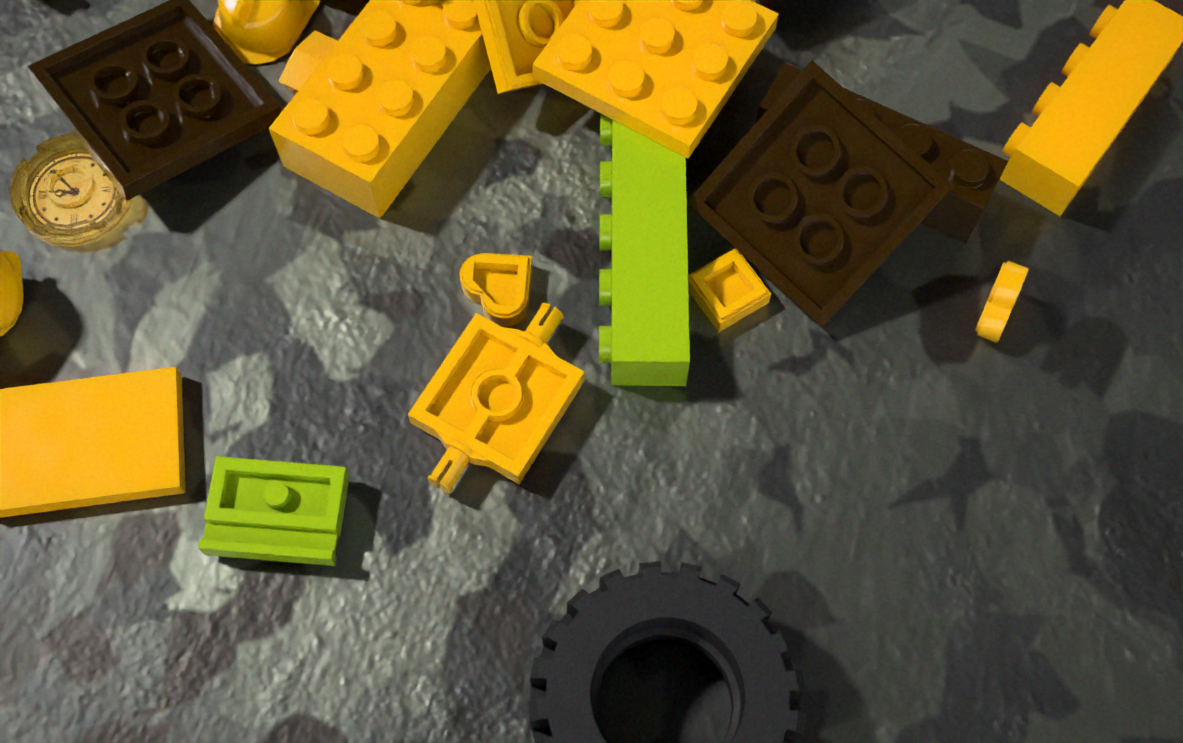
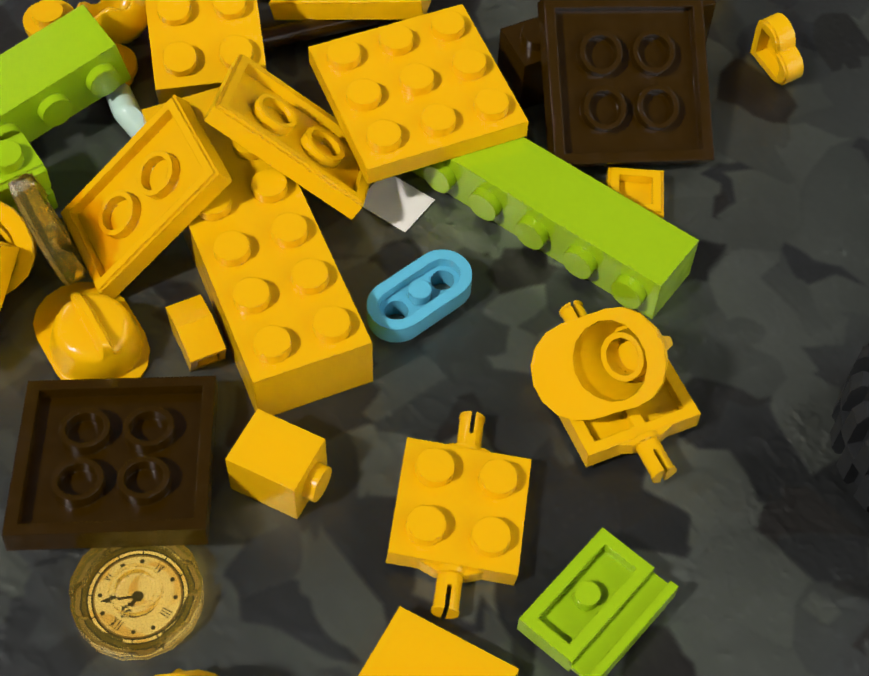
camera: 55 degrees left, 10 degrees down
yellow tile [459,253,533,327] -> none
none -> yellow brick [225,409,332,519]
none -> white sticker [363,176,435,233]
none -> medium azure plate [367,249,472,343]
none -> yellow plate [385,411,532,619]
none -> yellow piece [531,307,673,421]

